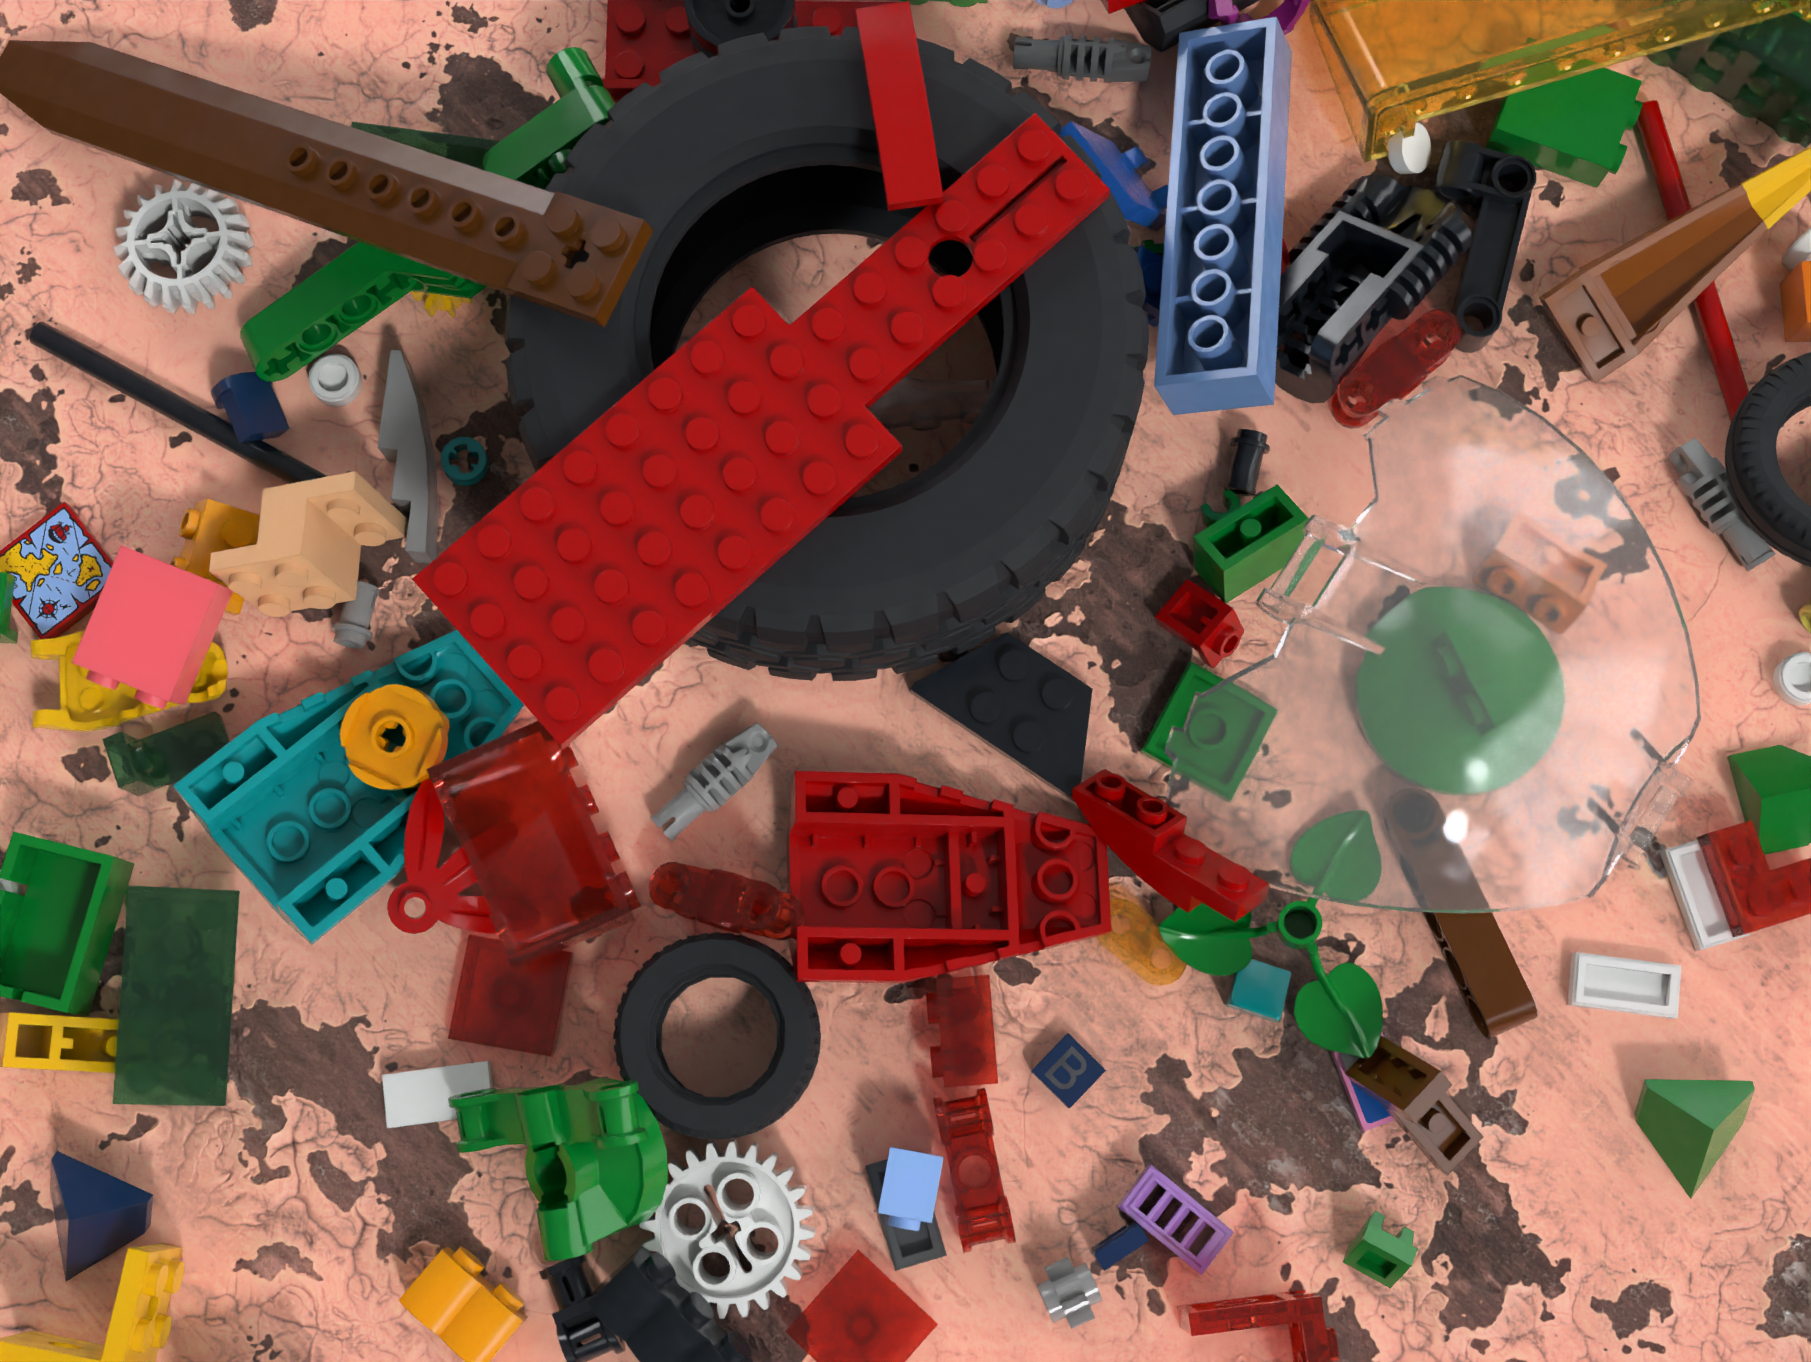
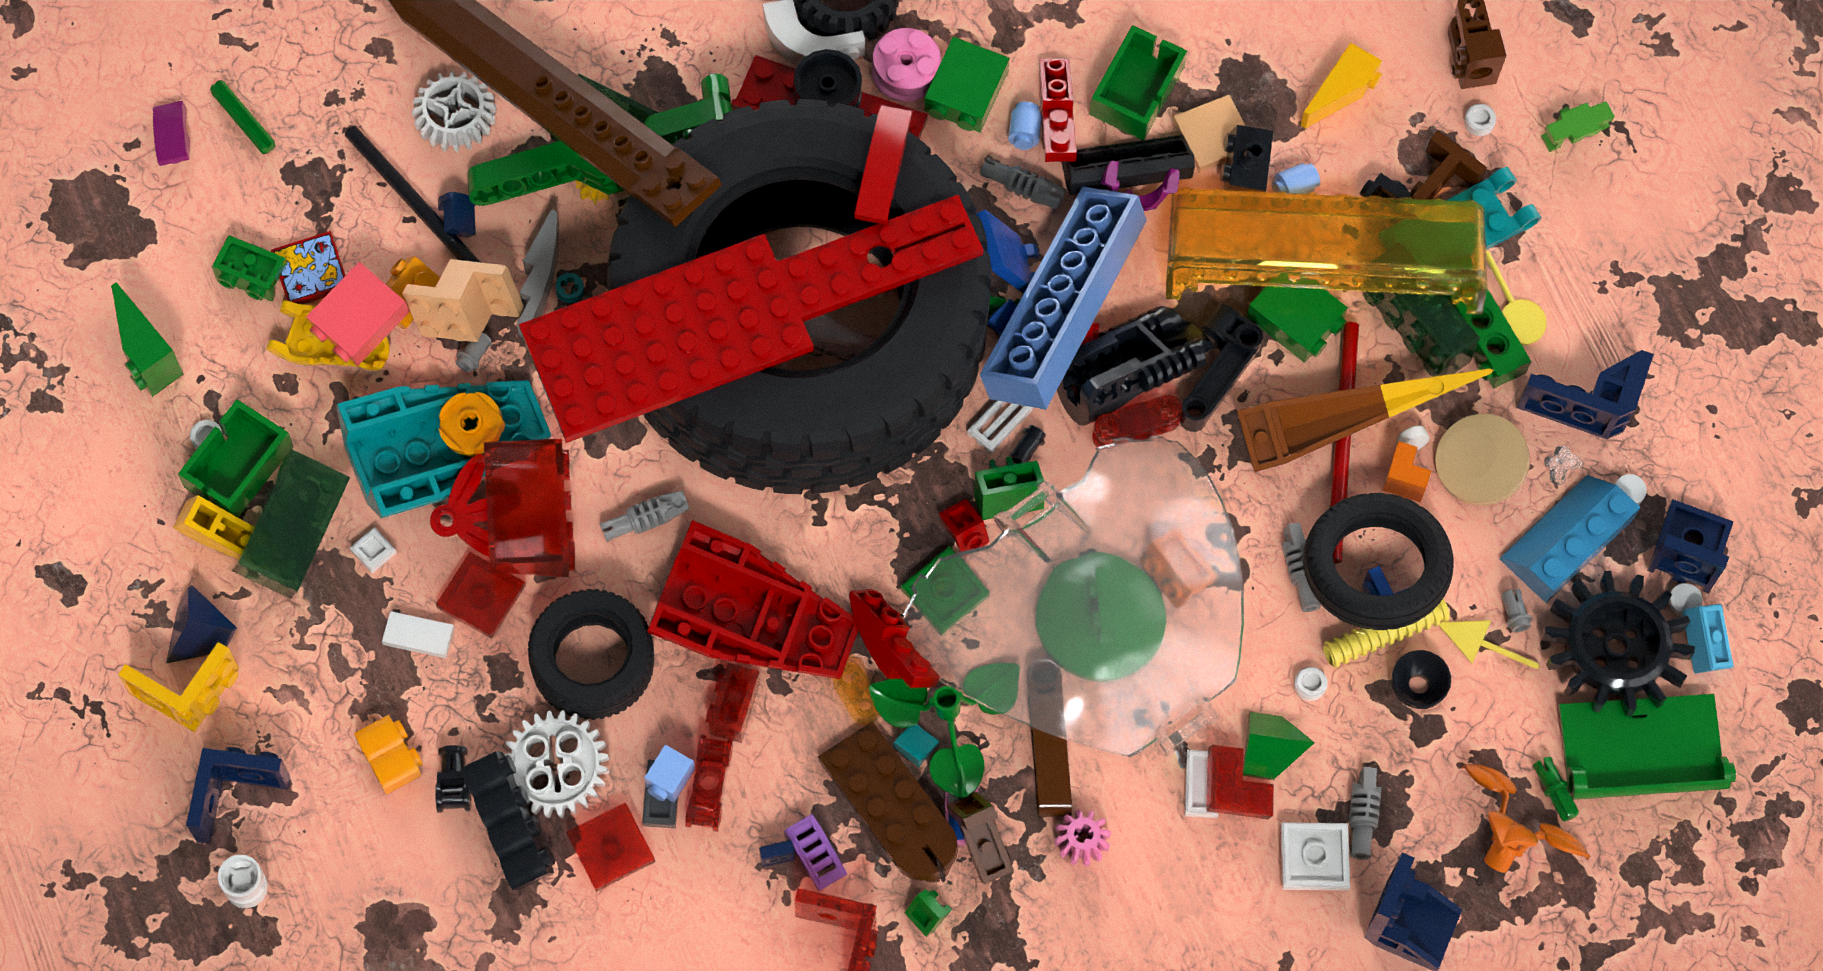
camera: 15 degrees right, 10 degrees down
clear green bracket [102,712,230,796] -> none
white tile [309,354,363,407] -> none
green piece [448,1077,668,1261] -> none
clear red piece [648,862,804,940] -> none
black wing [910,632,1093,802] -> none
dark blue tile [1030,1033,1106,1109] -> none
light grey gear [1037,1257,1103,1329] -> none
white tile [1387,122,1431,174] -> none
white tile [1567,952,1682,1019] -> none
green slope [1634,1079,1755,1199] -> none
none -> white tile [350,527,397,573]
none -> reddish brown plate [818,721,958,882]
none -> white tile [967,400,1033,454]
none -> bright pink gear [1054,809,1111,867]

